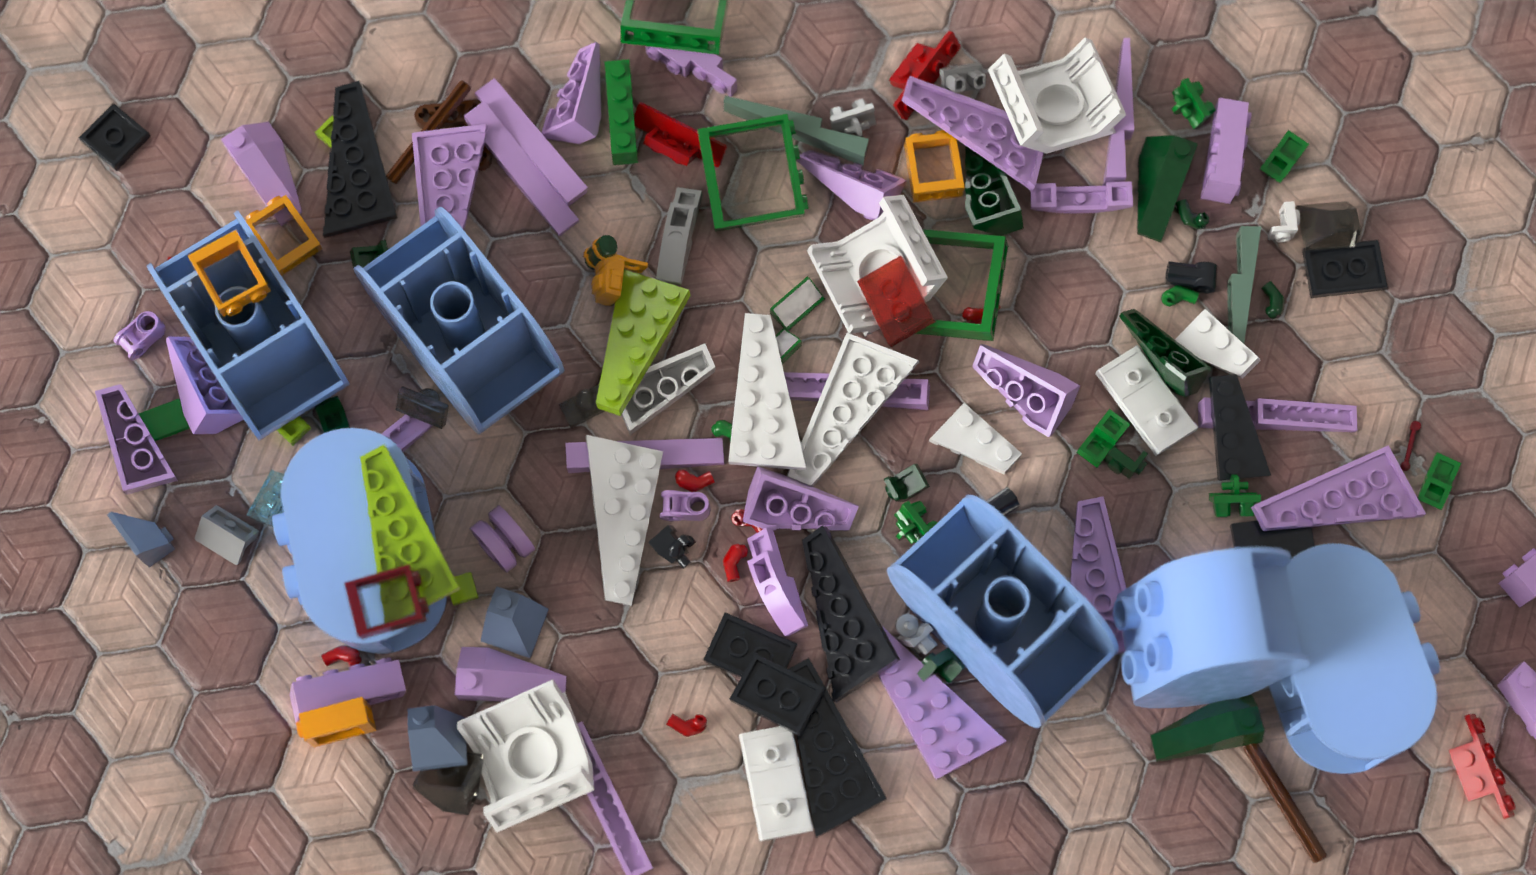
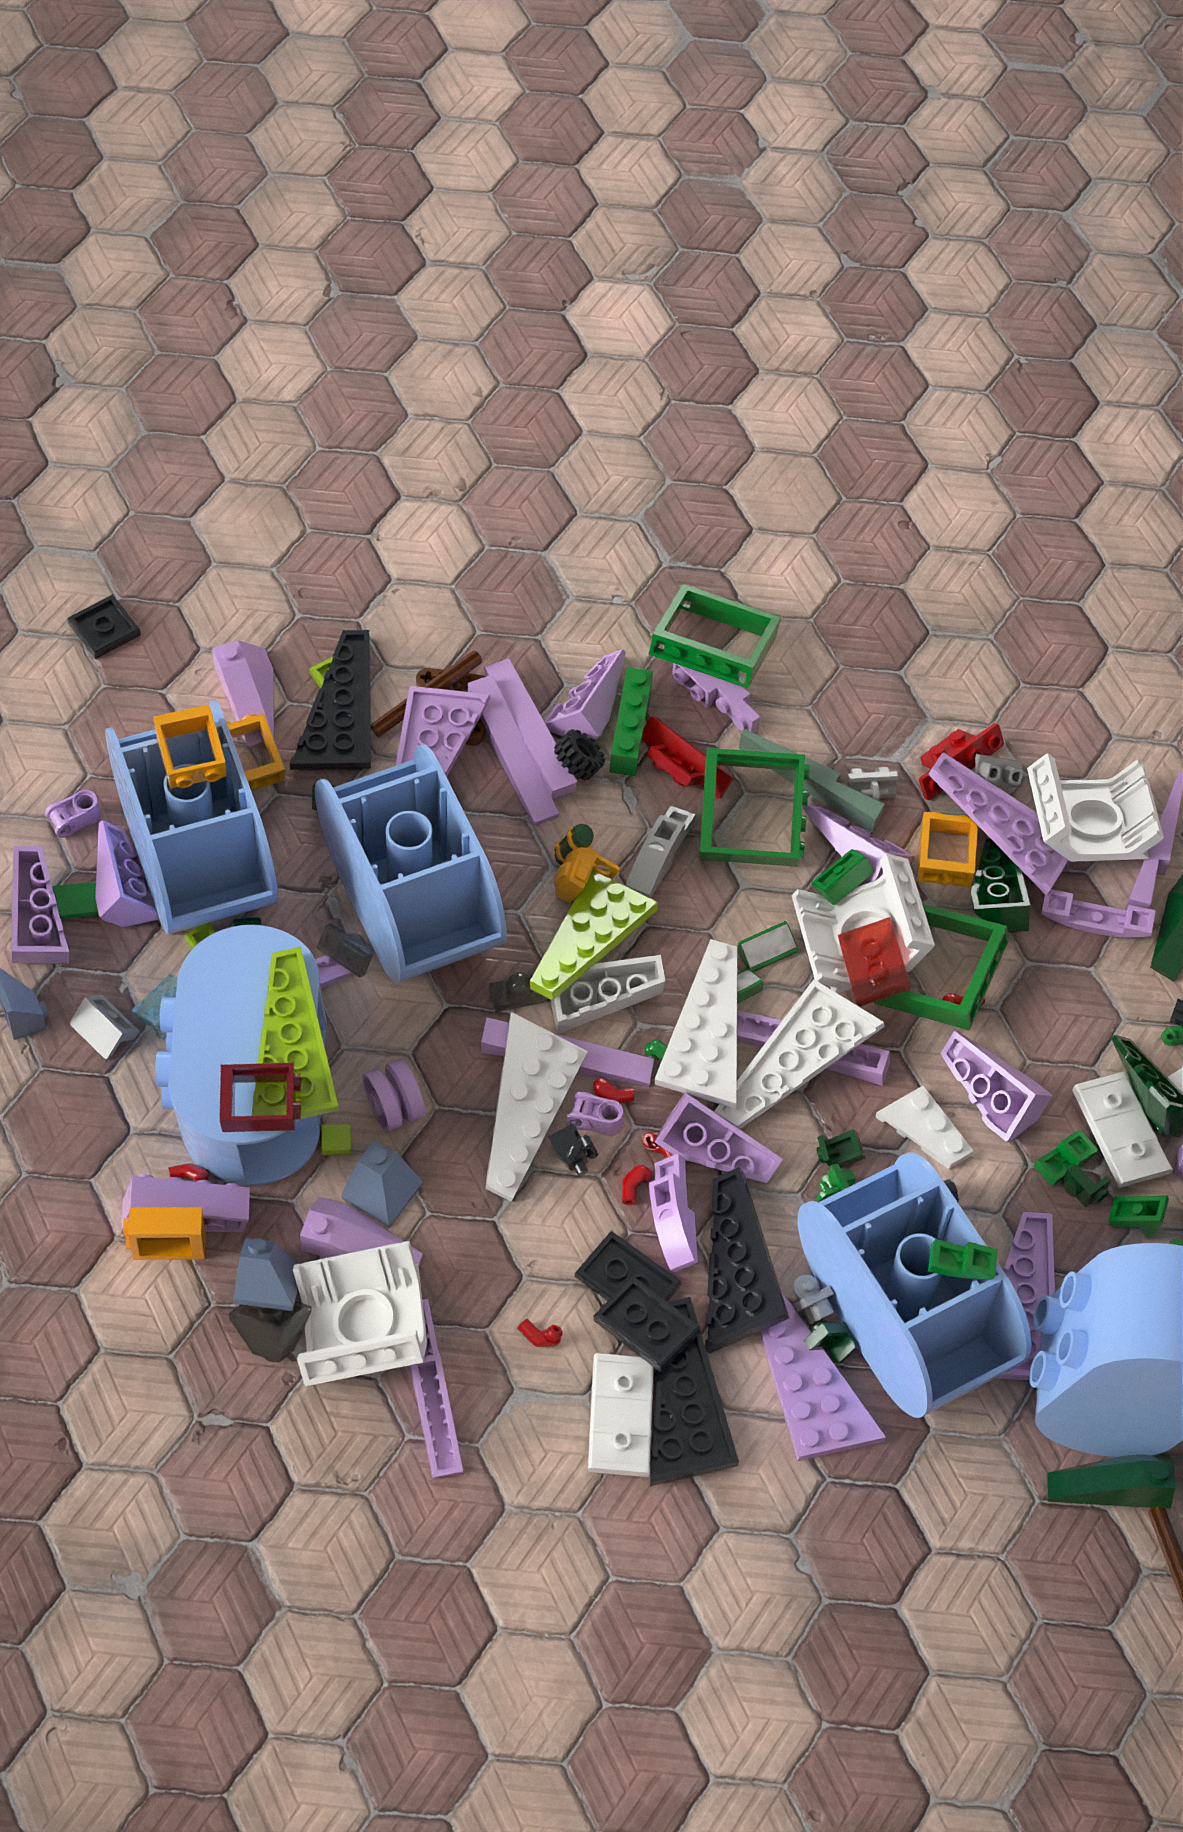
camera: 10 degrees right, 15 degrees down
none -> black tyre [554,729,605,780]
none -> green slope [811,849,874,905]
none -> green slope [928,1239,998,1279]
none -> green slope [1108,1195,1169,1238]

